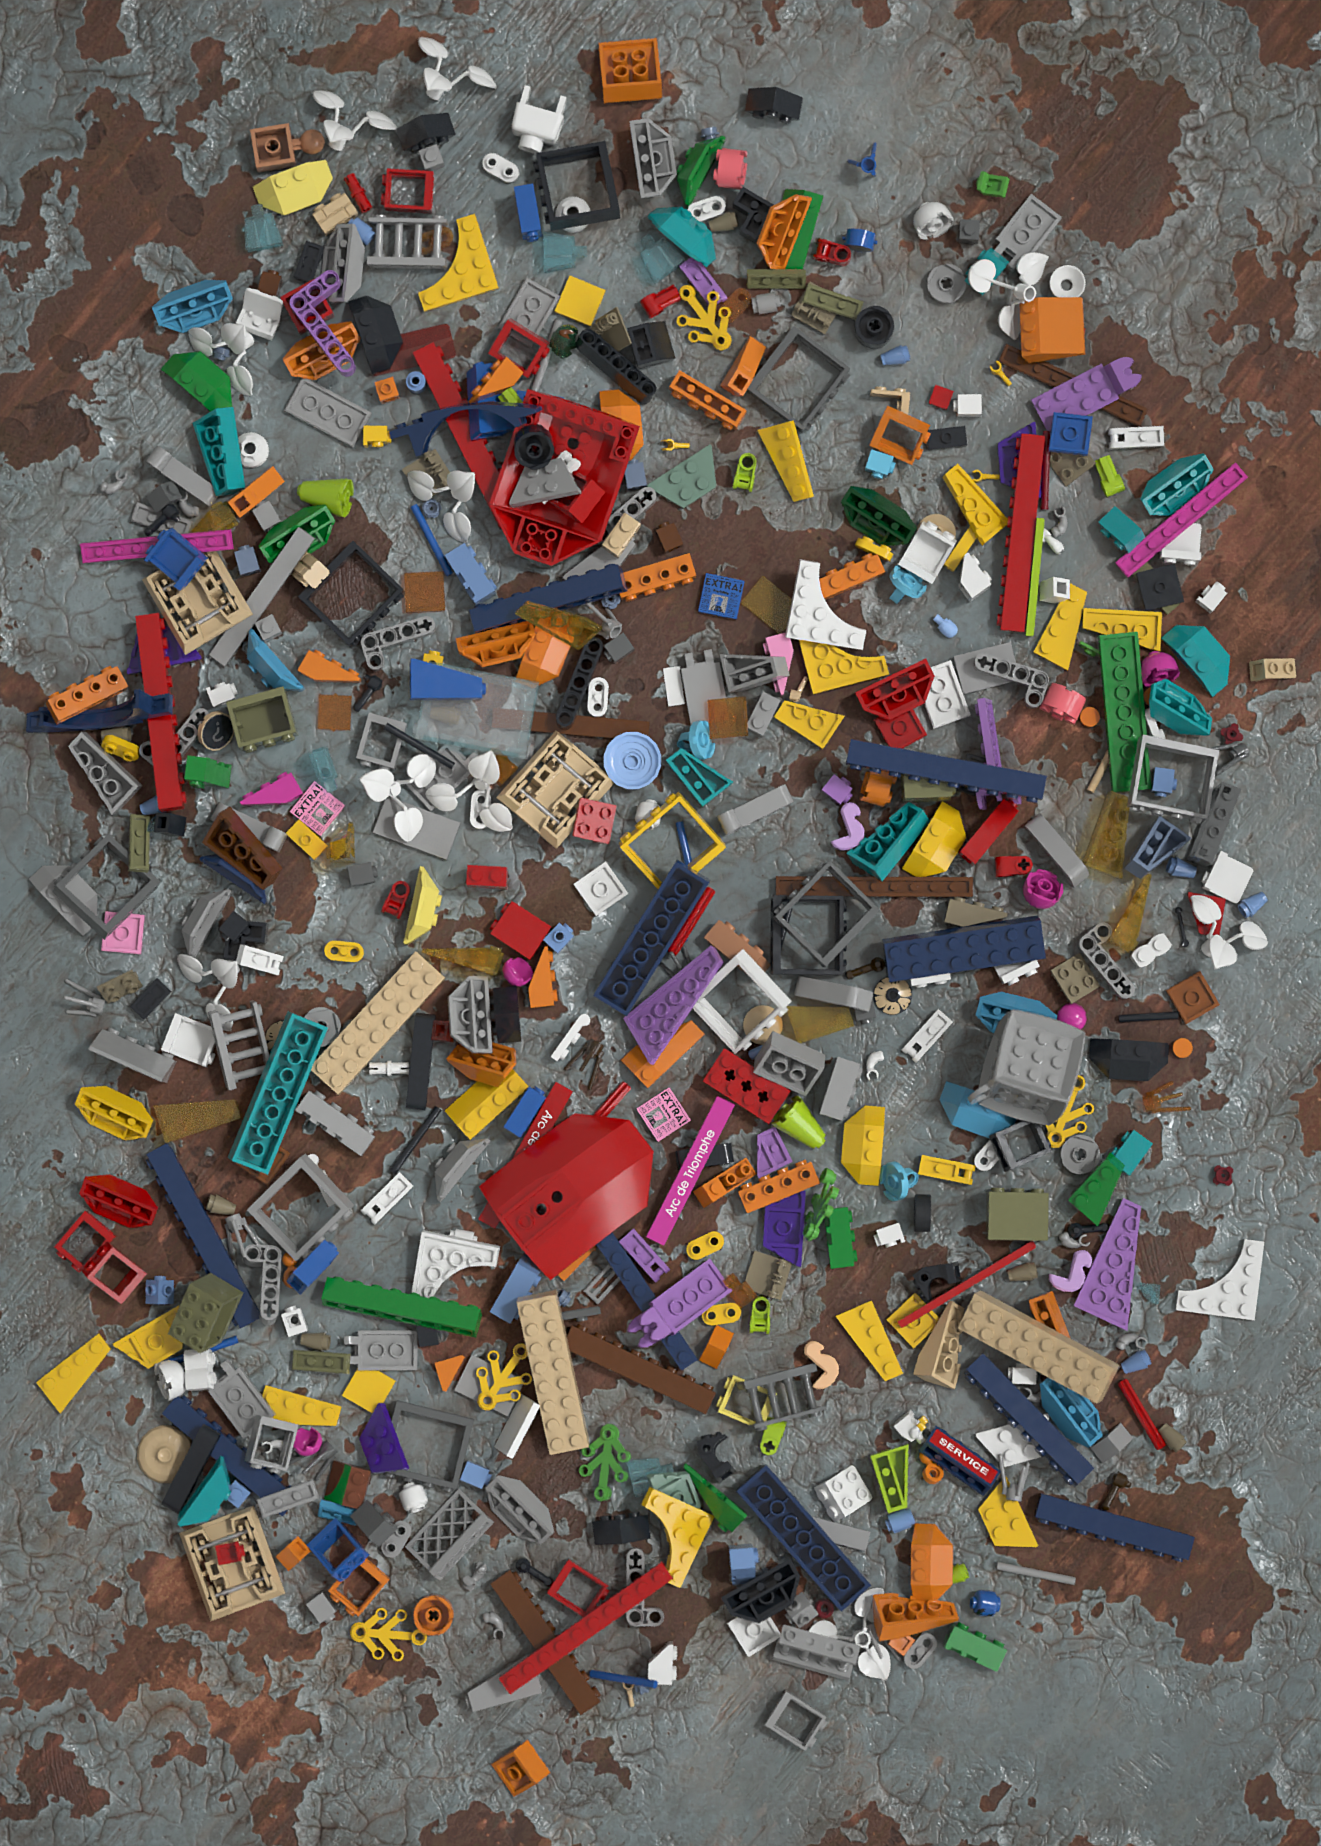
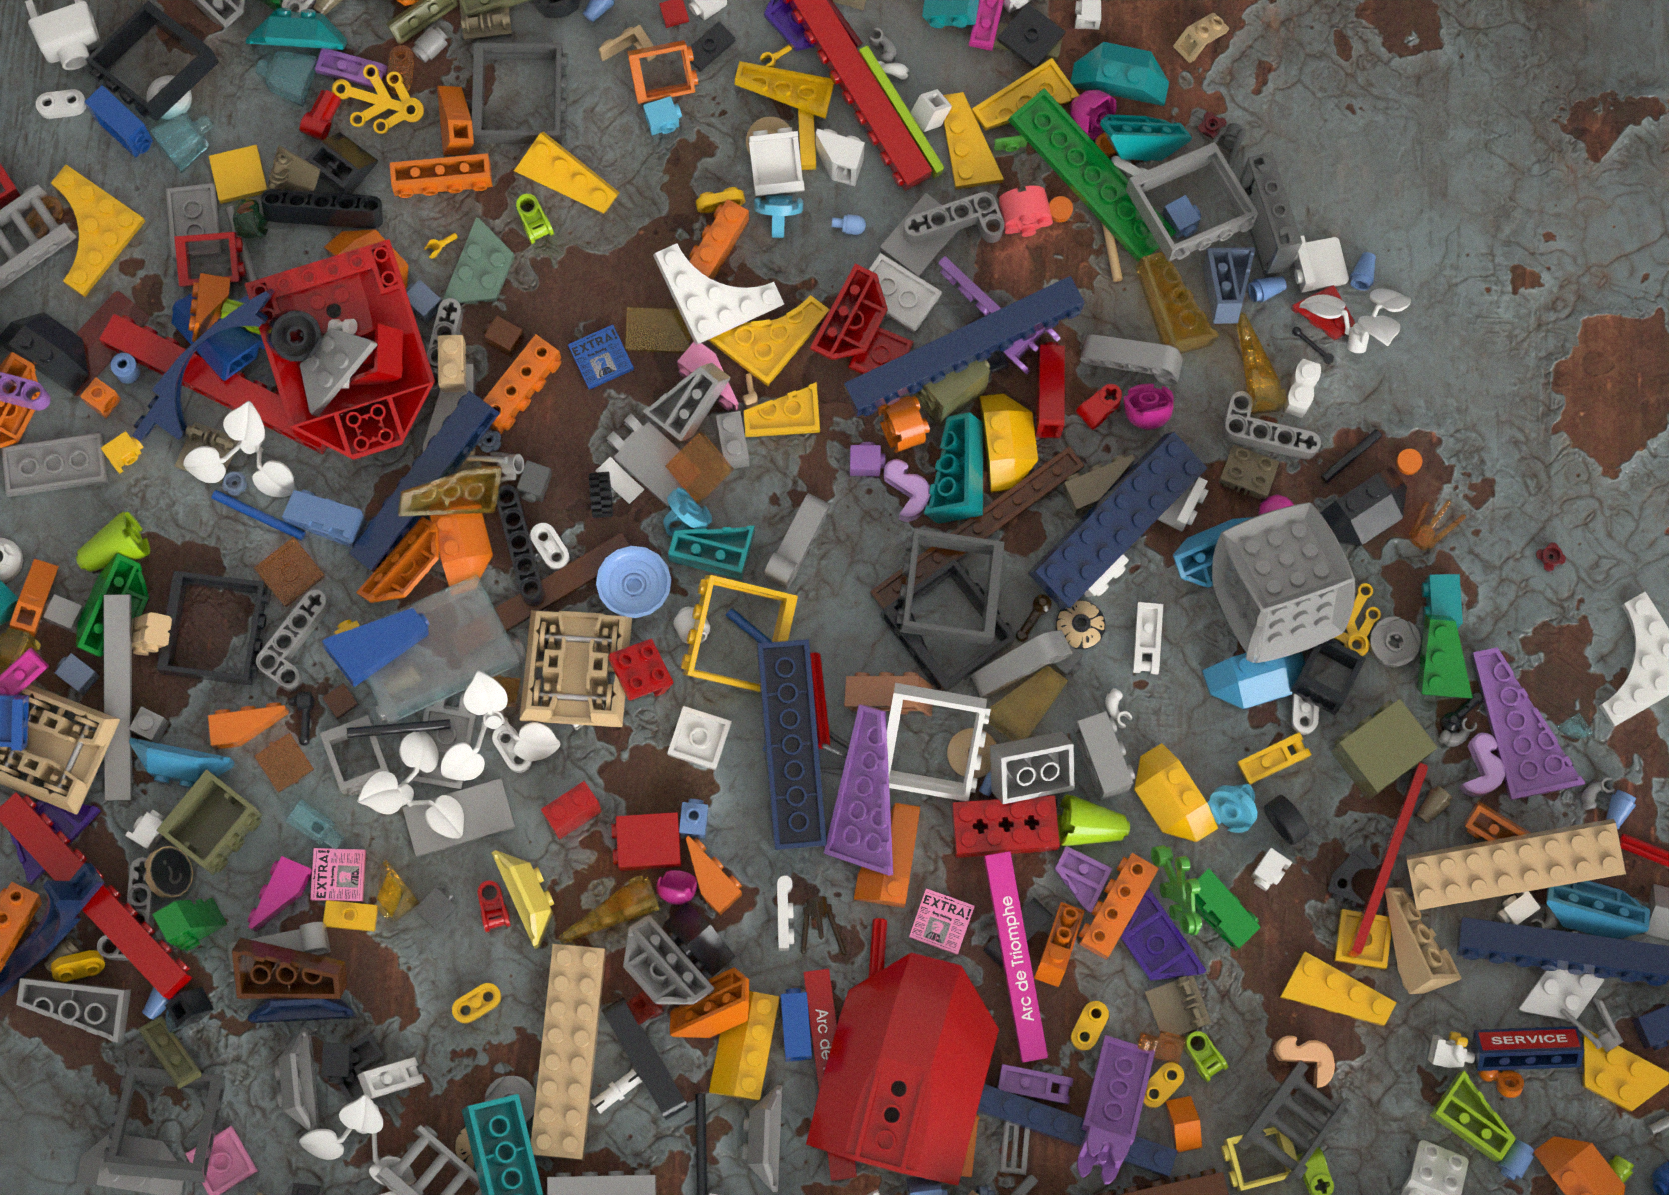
camera: 40 degrees left, 10 degrees down
dark green wedge [841,486,917,546] -> none
dark orange tile [1166,971,1220,1025] -> none
none -> reddish brown tile [322,683,359,719]
none -> black tyre [589,471,613,518]

